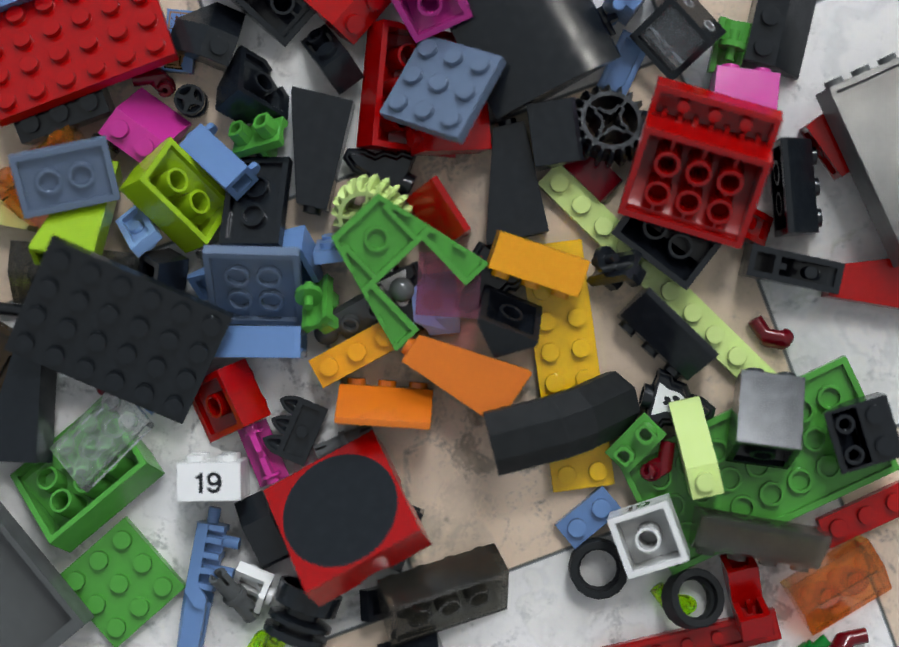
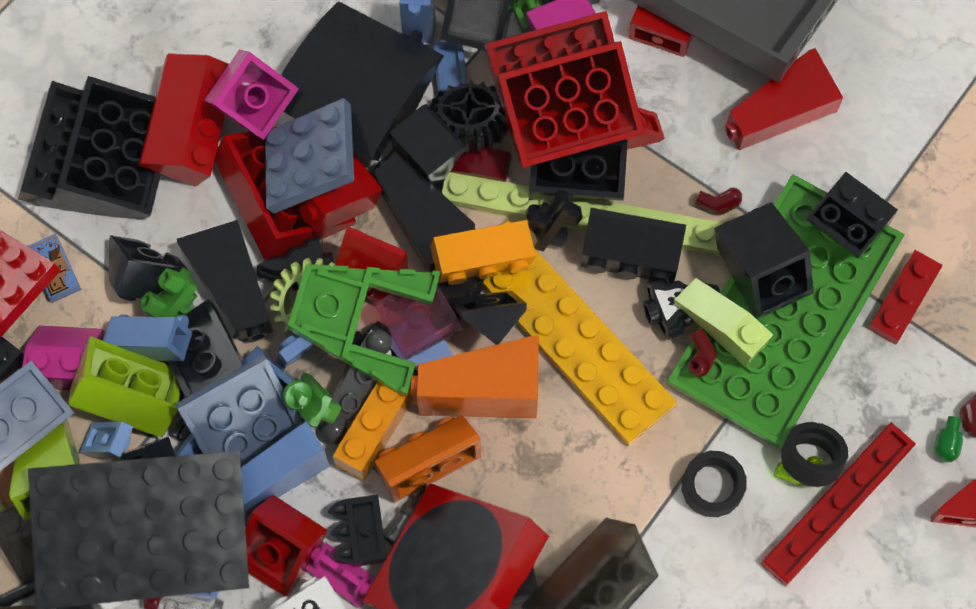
camera: 30 degrees left, 20 degrees down
dark red arm [132,68,176,98] -> none
black slope [171,2,246,72] -> none
black wheel [174,84,209,119] -> none
black slope [300,24,364,95] -> none
black piece [483,371,641,476] -> none
medium blue plate [555,486,621,549] -> none
bright green hips [605,412,667,474] -> none
white brick [607,493,690,580] -> none
clear smoke slope [688,506,832,573] -> none
red brick [720,549,774,642] -> none
black slope [738,244,845,294] -> none
black slope [769,137,823,238] -> none
clear orange slope [780,535,892,636] -> none

